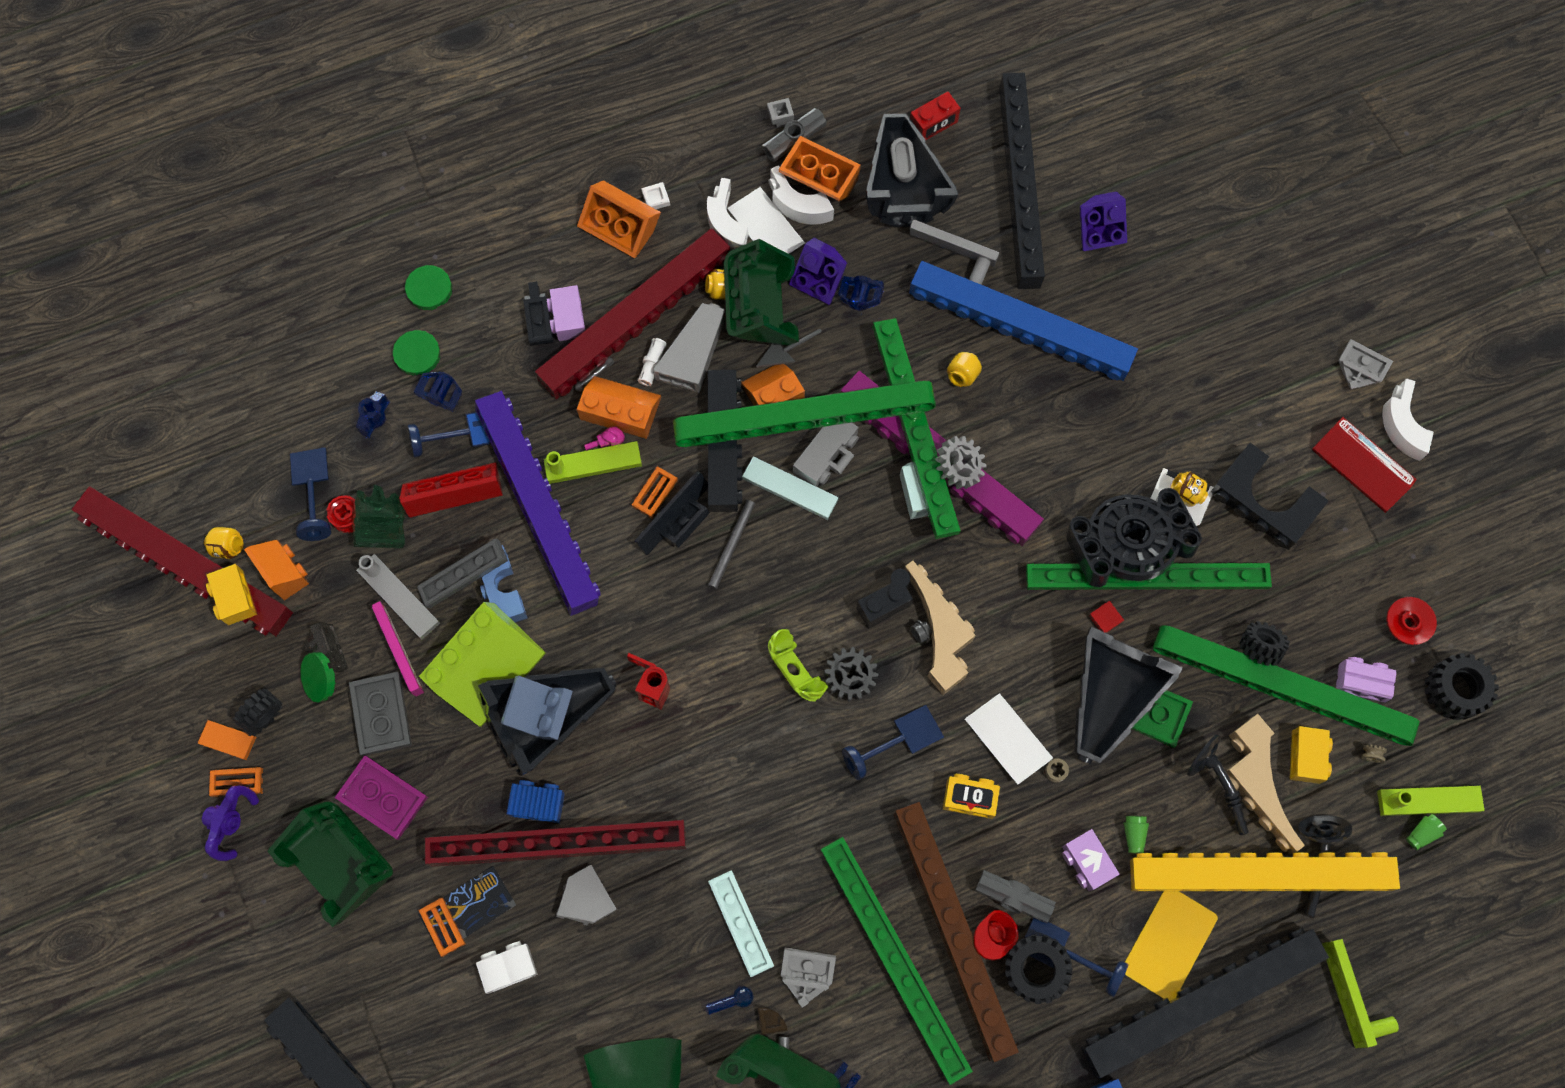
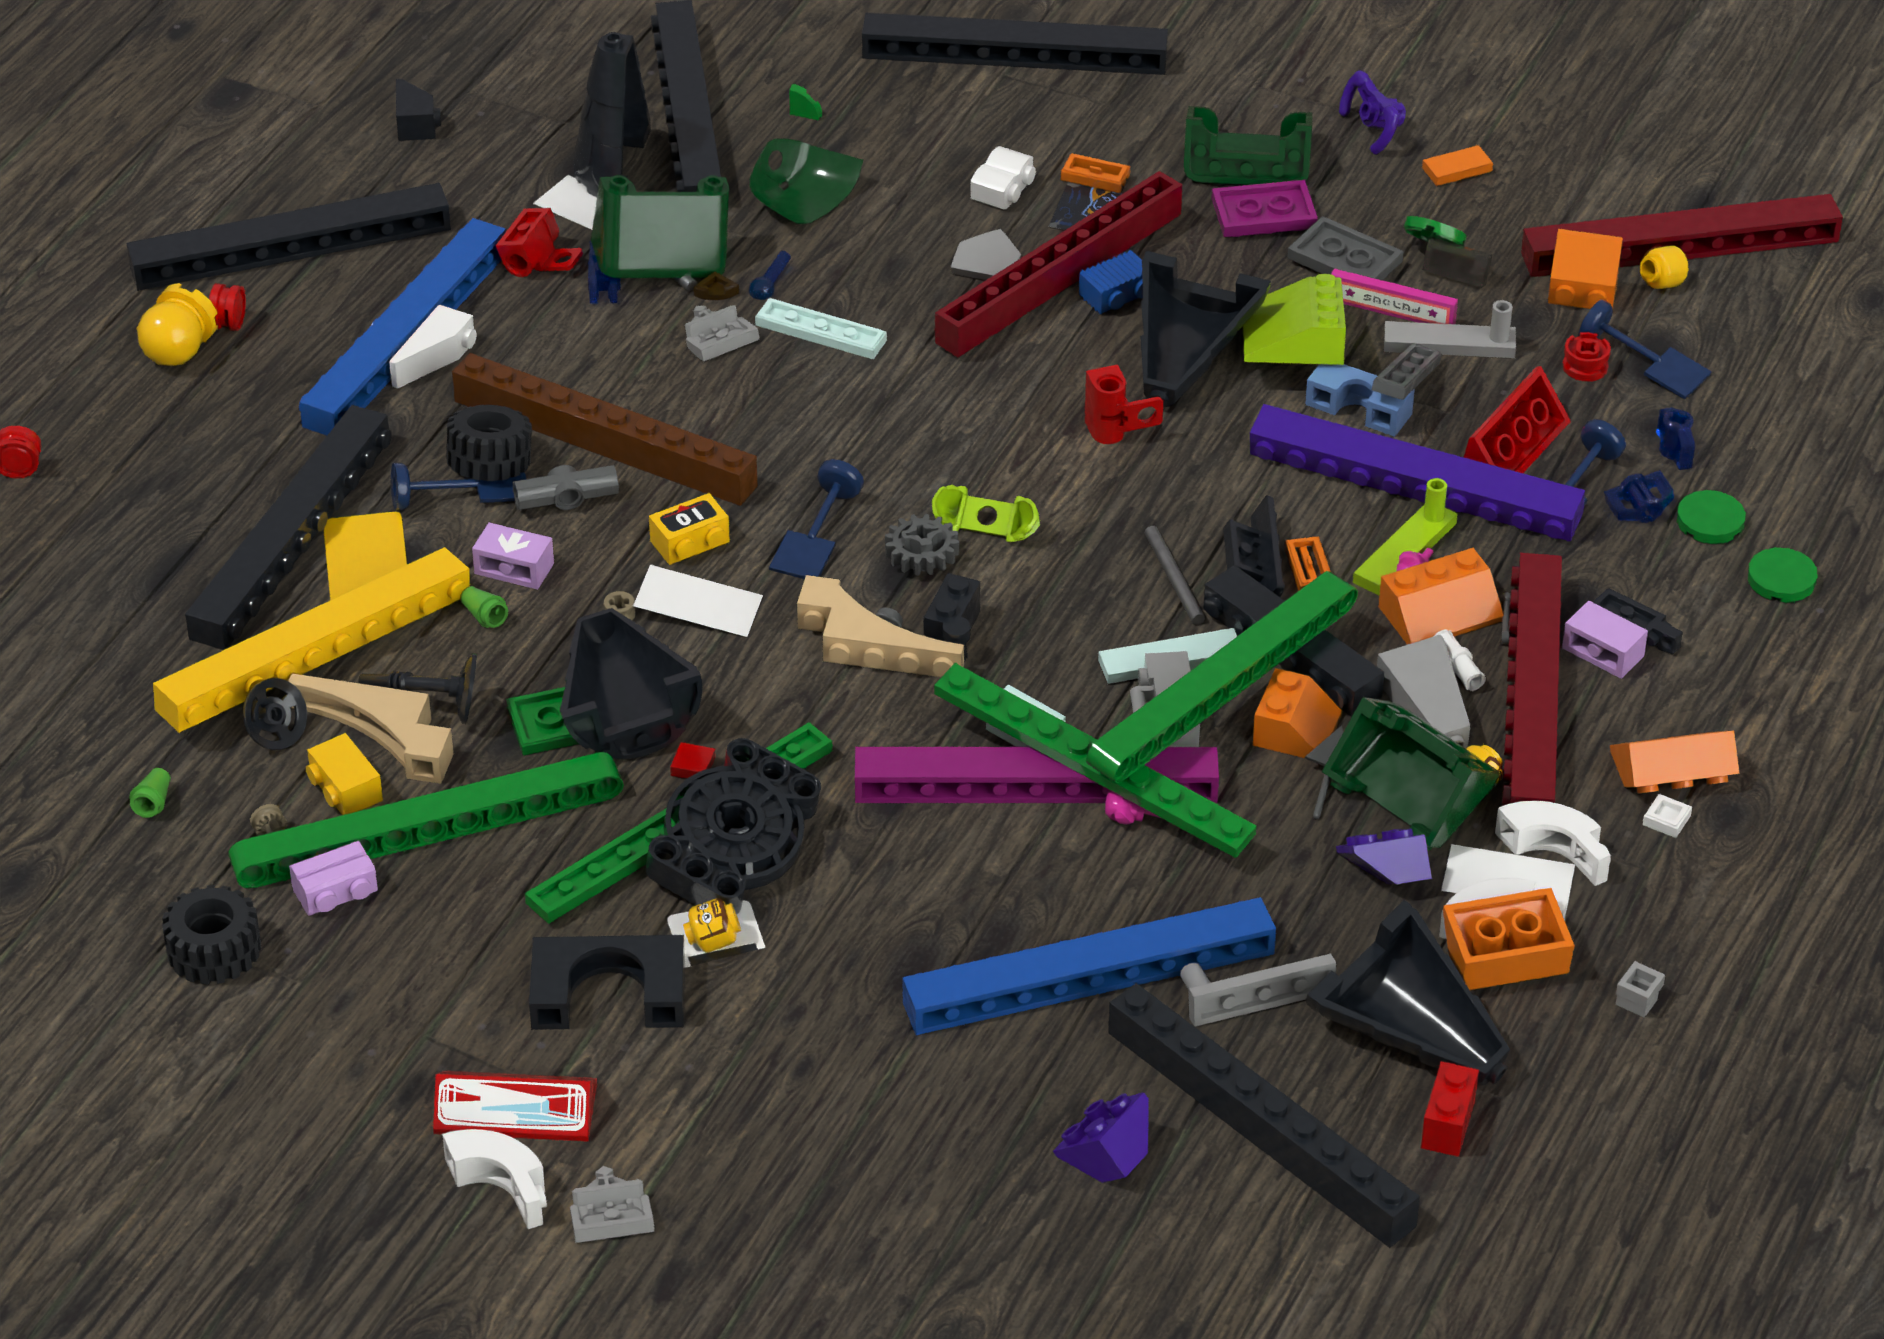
camera: 140 degrees right, 30 degrees down
yellow brick [206,564,257,625] -> none
orange tile [209,767,263,797] -> none
black tyre [233,689,282,737] -> none
clear green plate [352,484,405,548] -> none
sand blue bracket [501,676,573,740] -> none
dark grey piece [762,108,827,162] -> none
green plate [821,837,973,1085] -> none
clear blue piece [839,276,884,311] -> none
light grey tile [891,137,917,182] -> none
light grey gear [935,436,986,489] -> none
yellow head [947,352,982,387] -> none
red cap [974,910,1019,960] -> none
black tyre [1239,621,1290,666] -> none
lime piece [1321,939,1399,1048] -> none
lime piece [1377,786,1485,816] -> none
red dish [1387,597,1437,645] -> none

